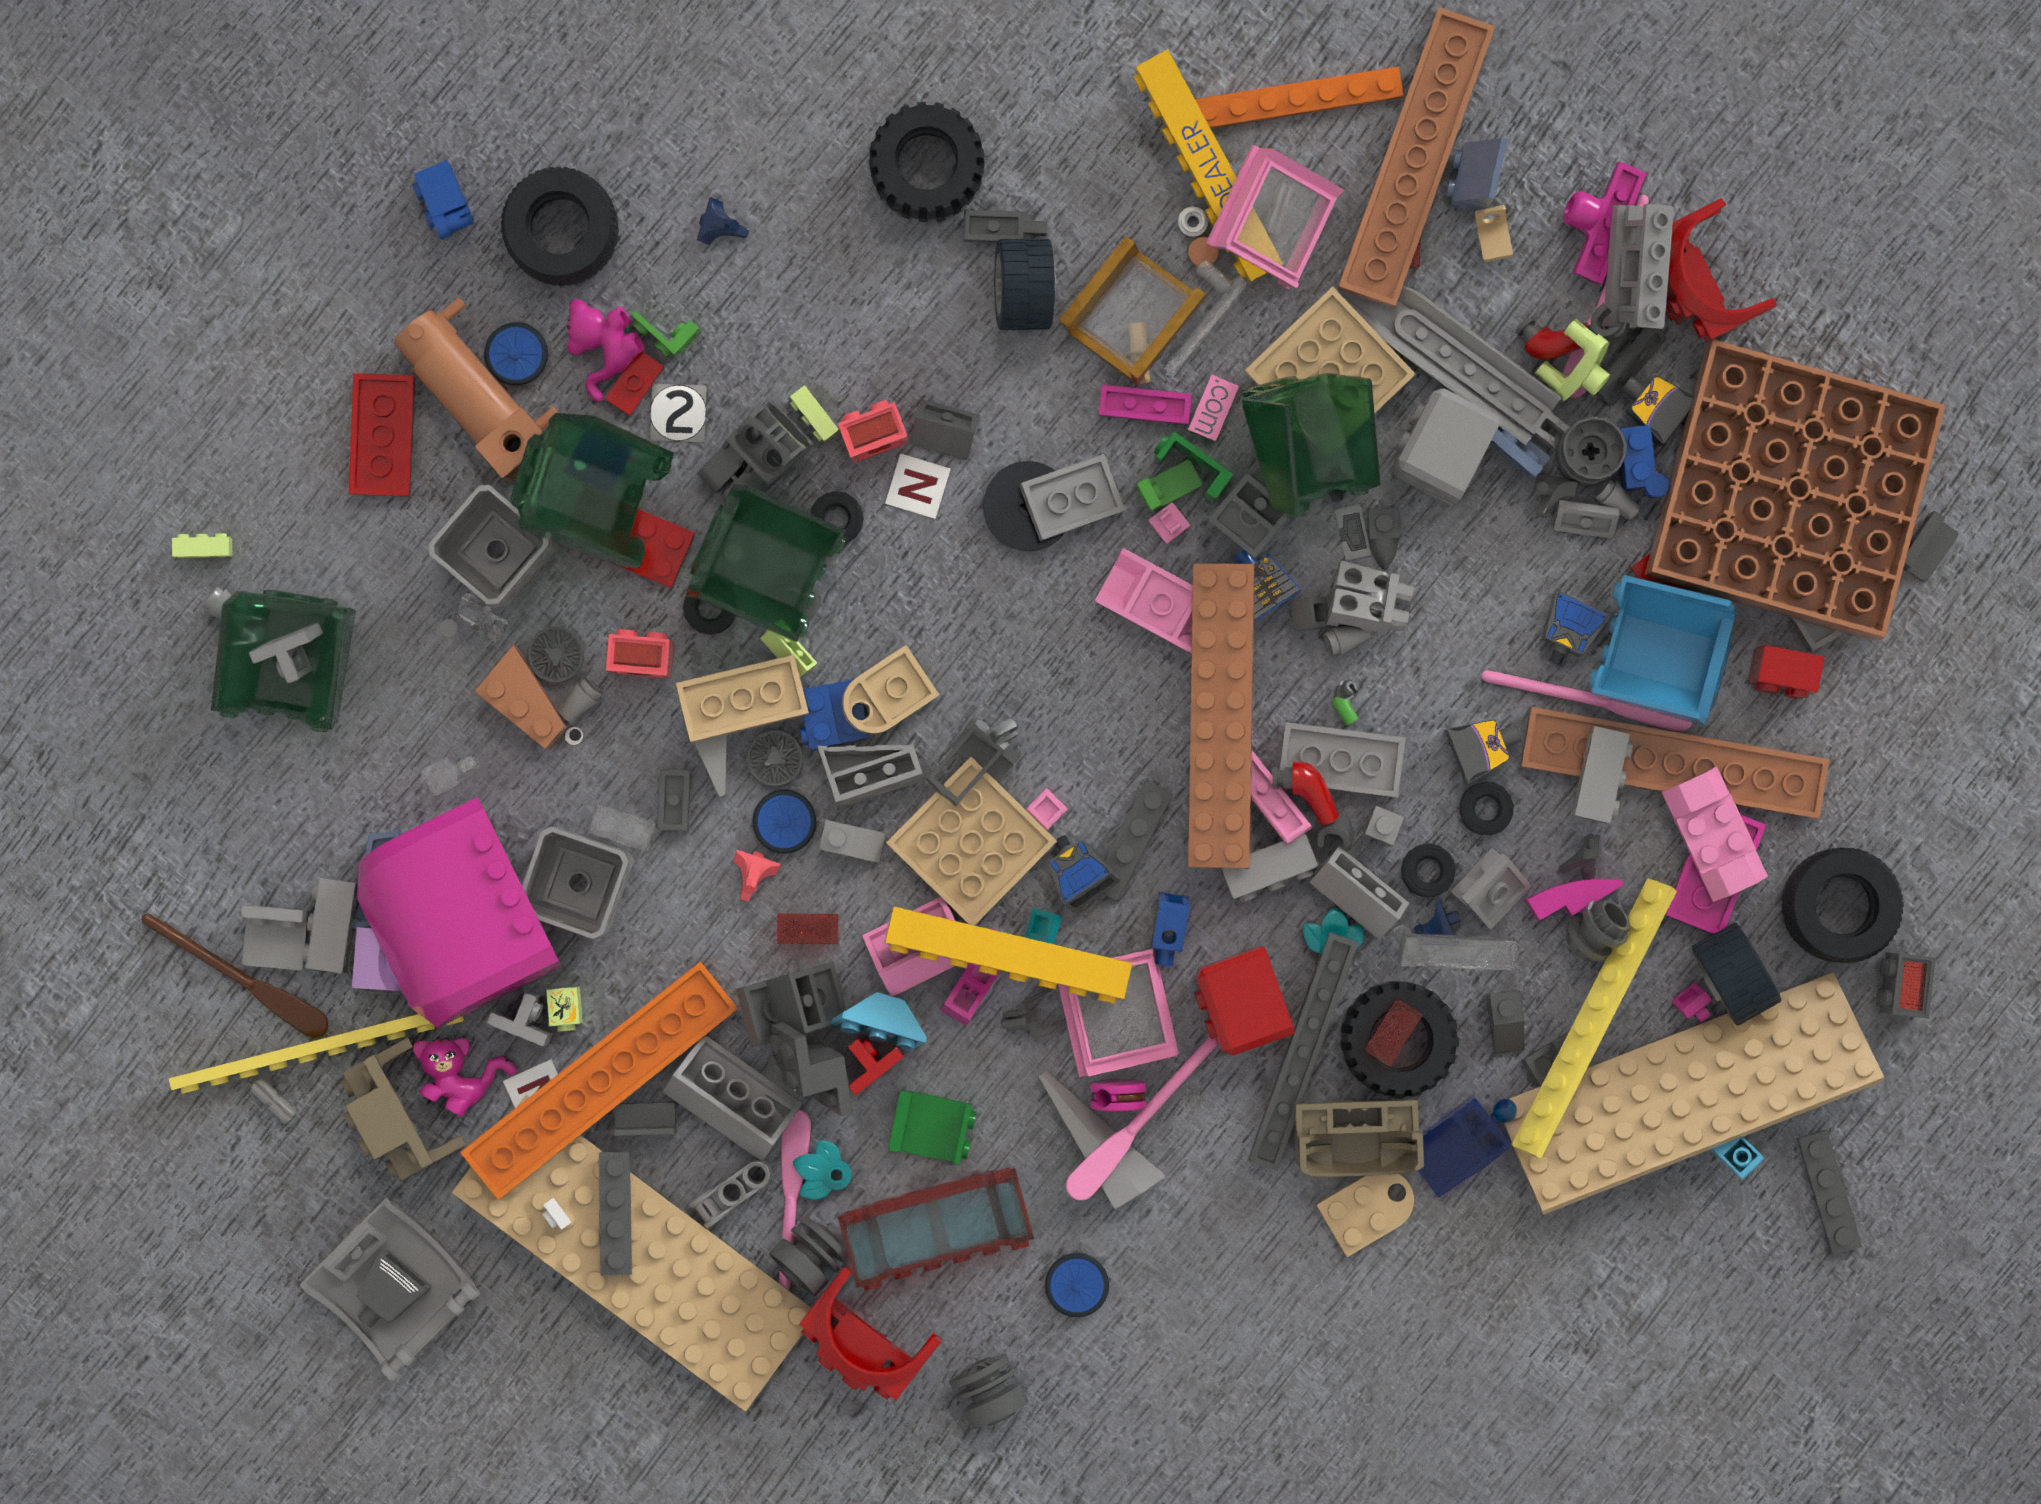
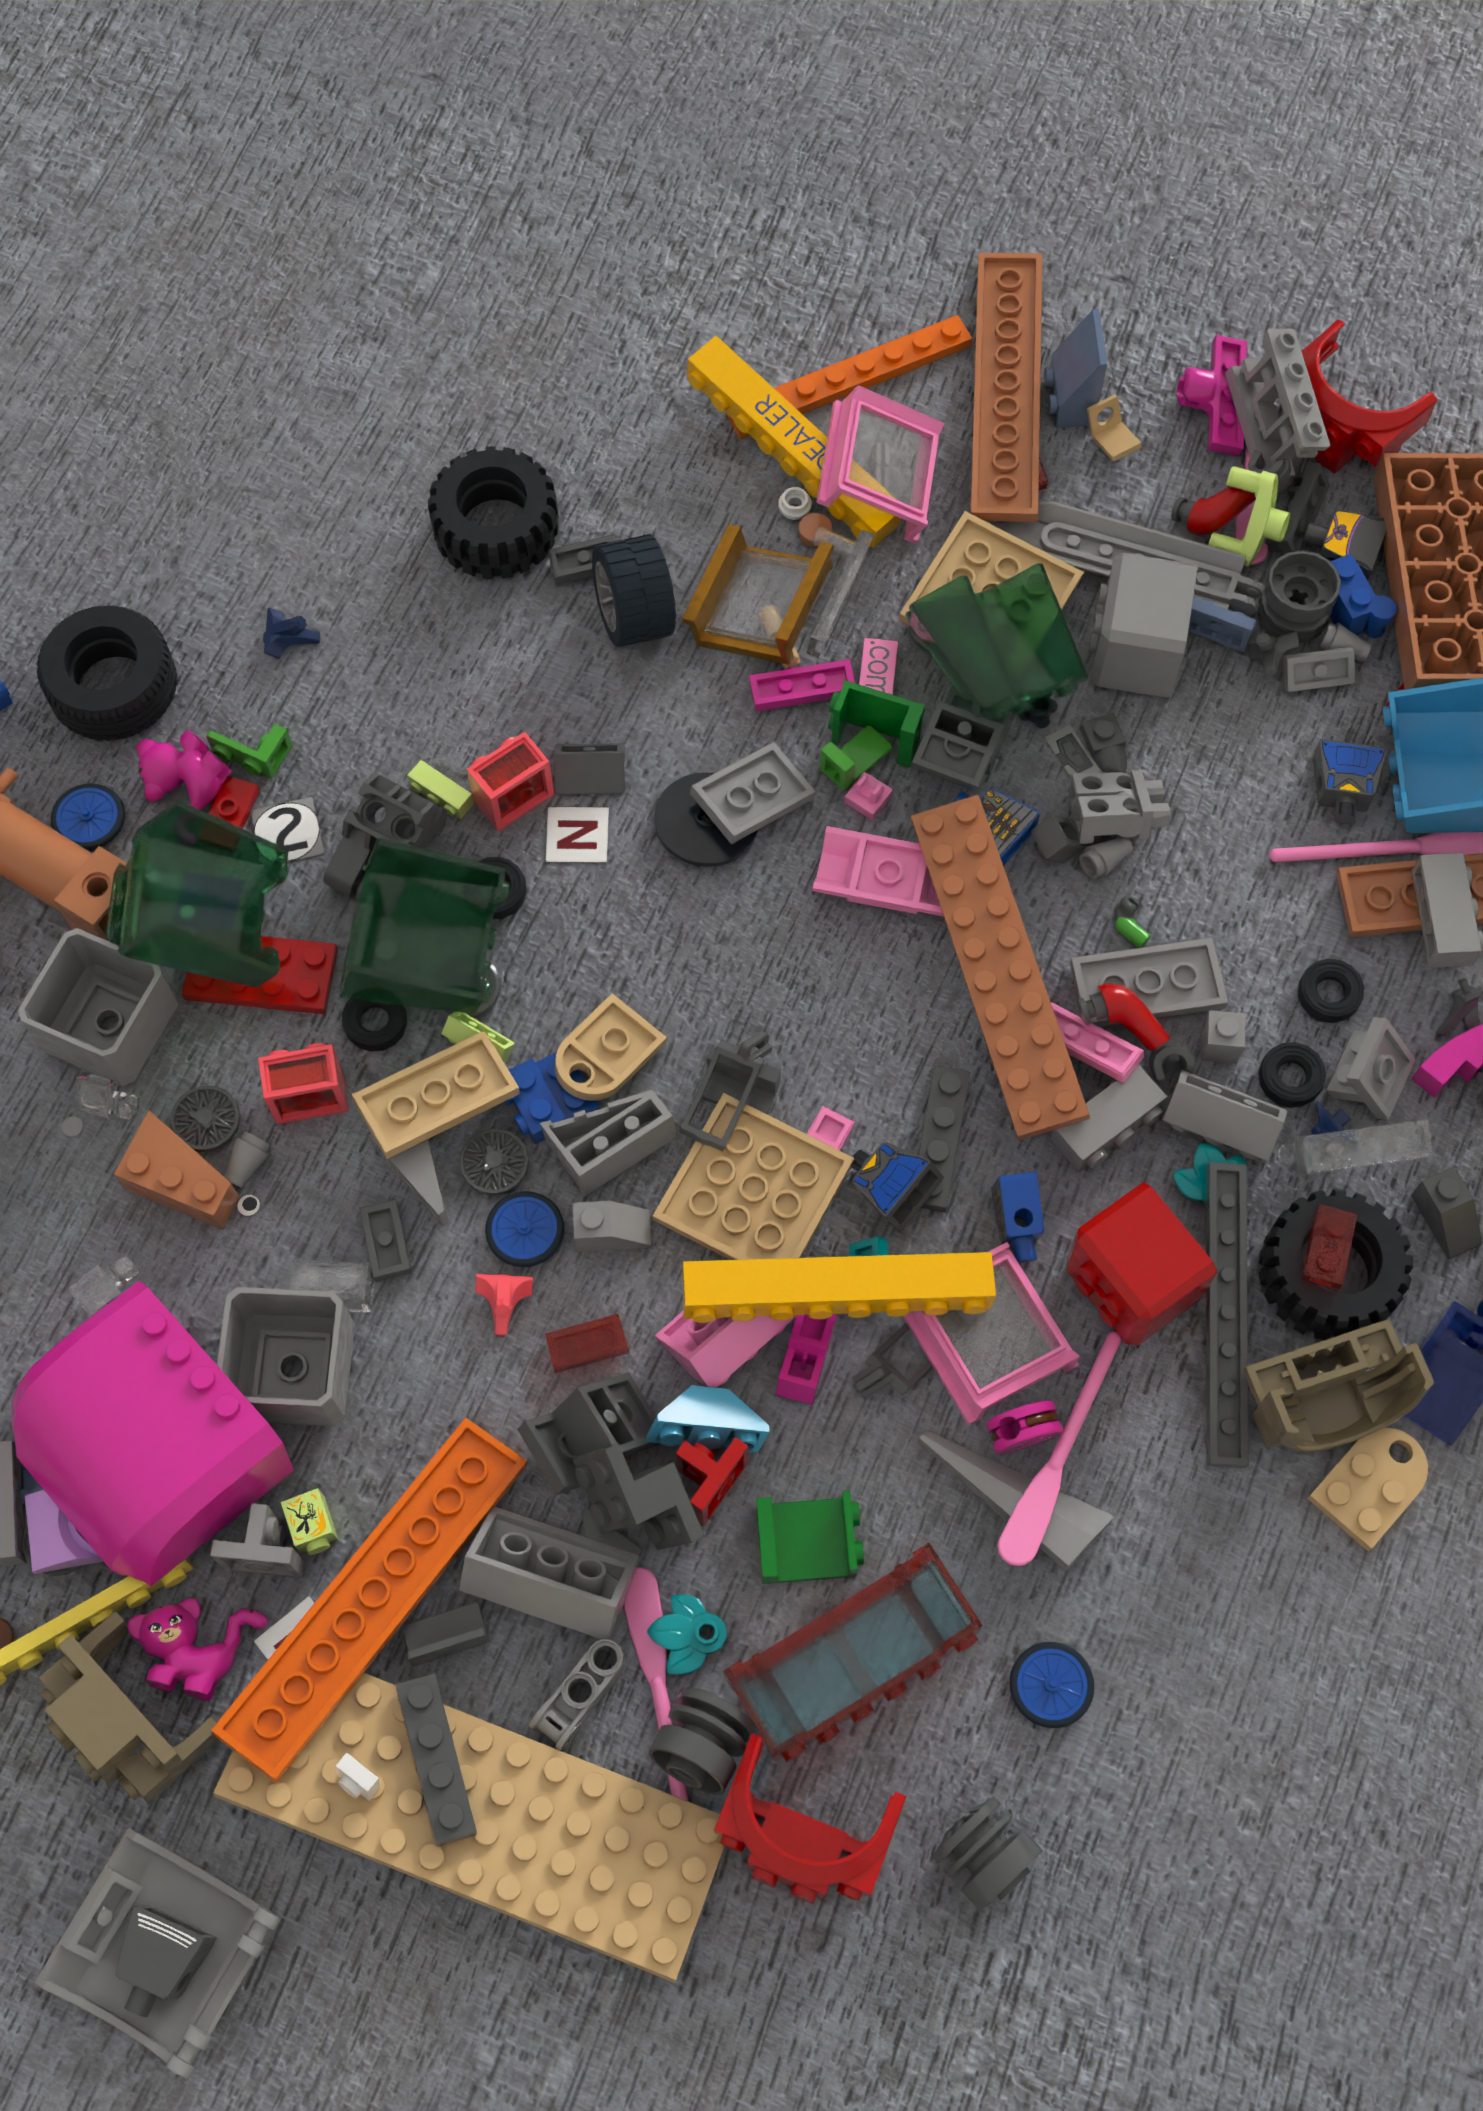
camera: 10 degrees left, 20 degrees down
dark grey torso [1444,719,1522,784] -> none

